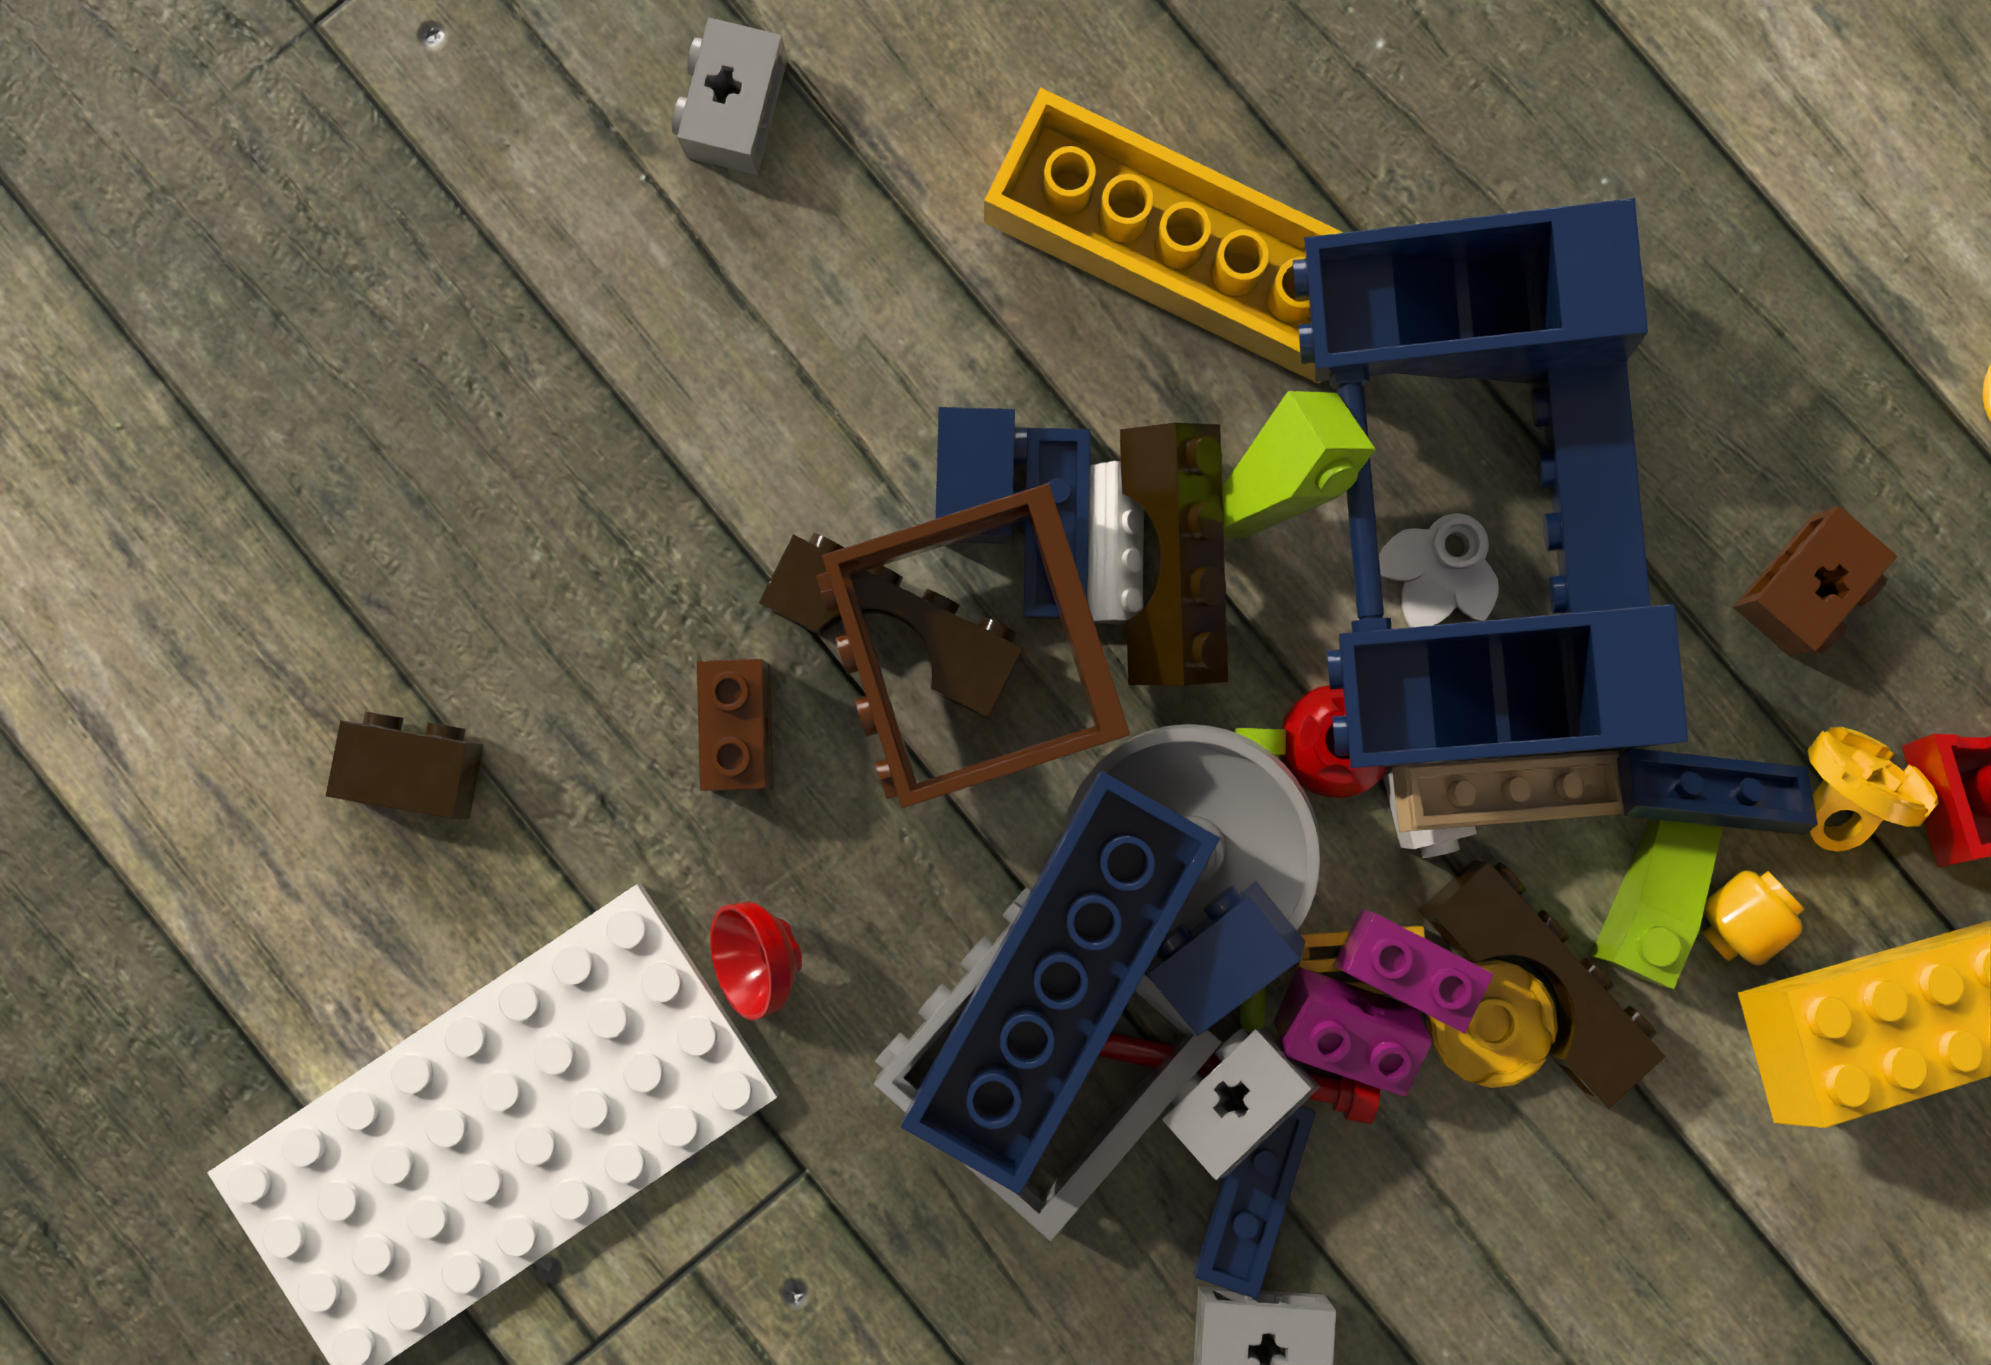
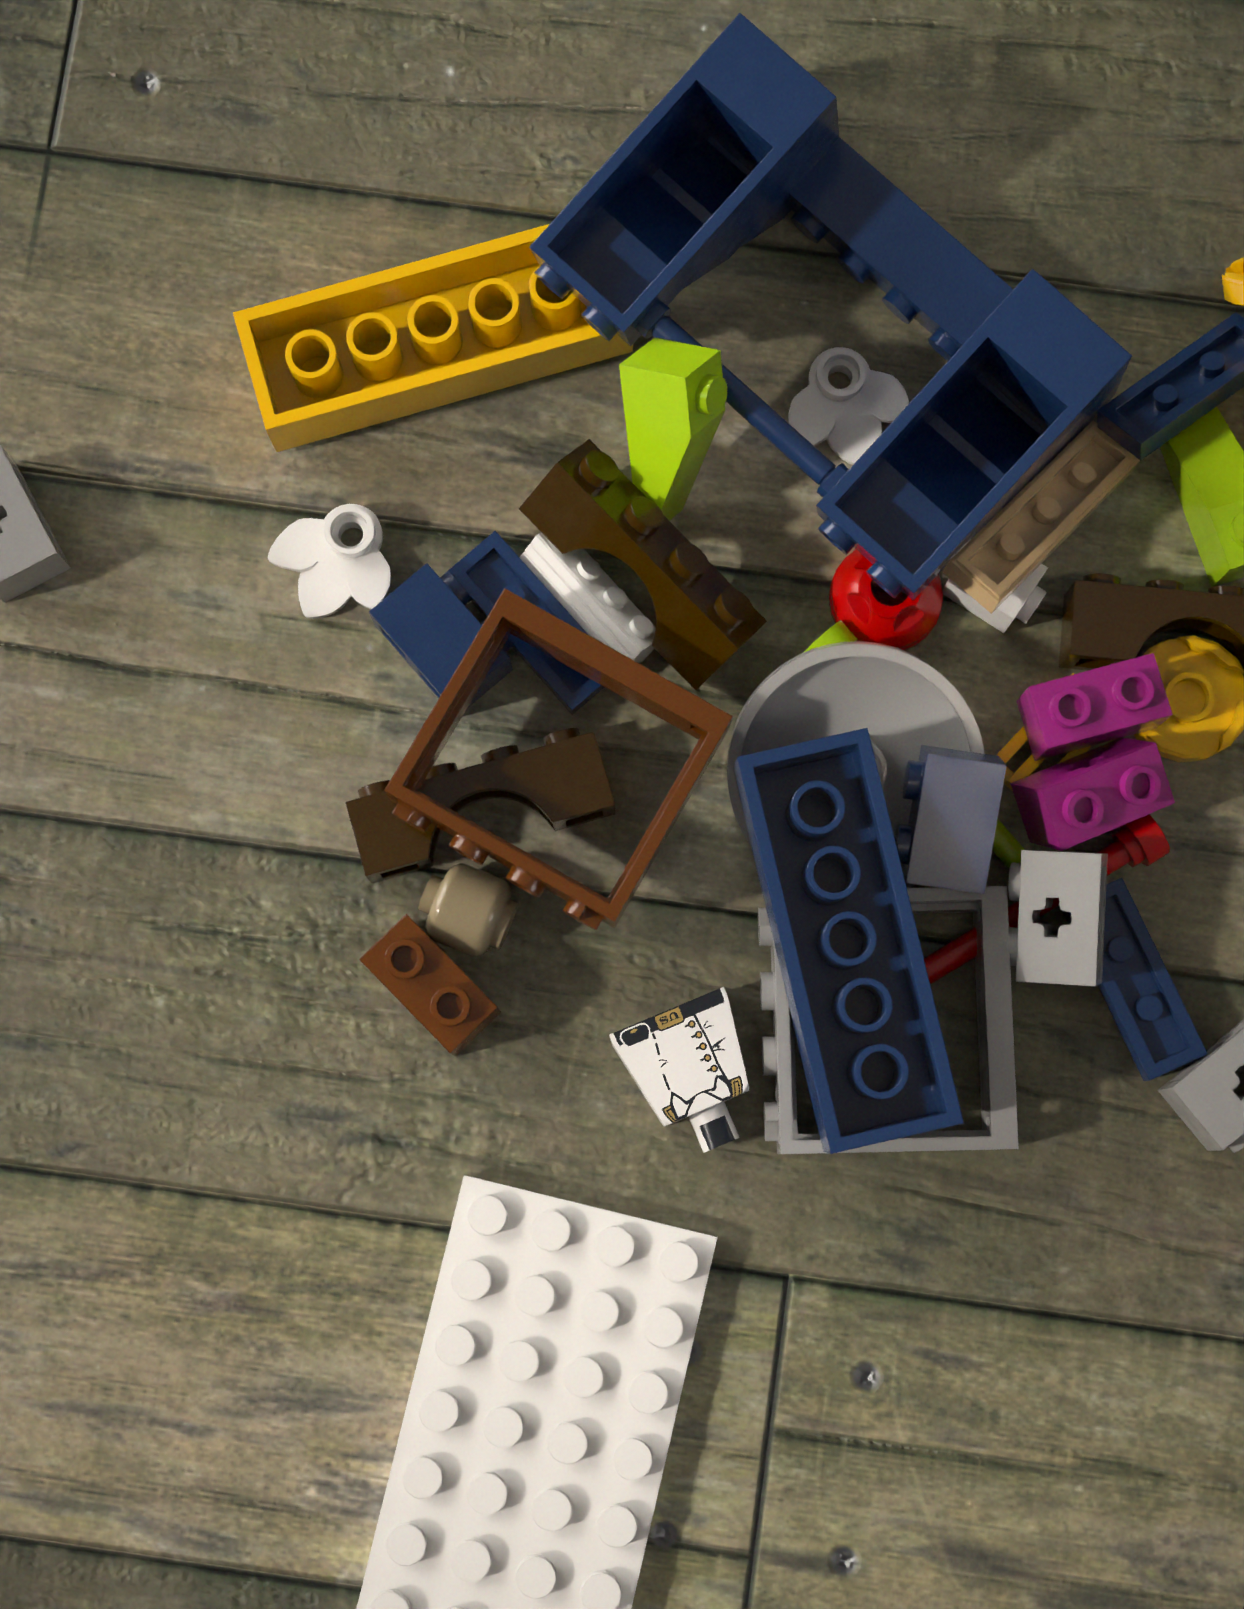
camera: 40 degrees left, 5 degrees down
dark brown brick [325,711,484,819] -> none
red piece [710,901,802,1020] -> none
reddish brown brick [1733,506,1898,657] -> none
none -> white plate [268,504,391,619]
none -> dark tan head [418,863,519,957]
none -> white torso [609,987,749,1153]

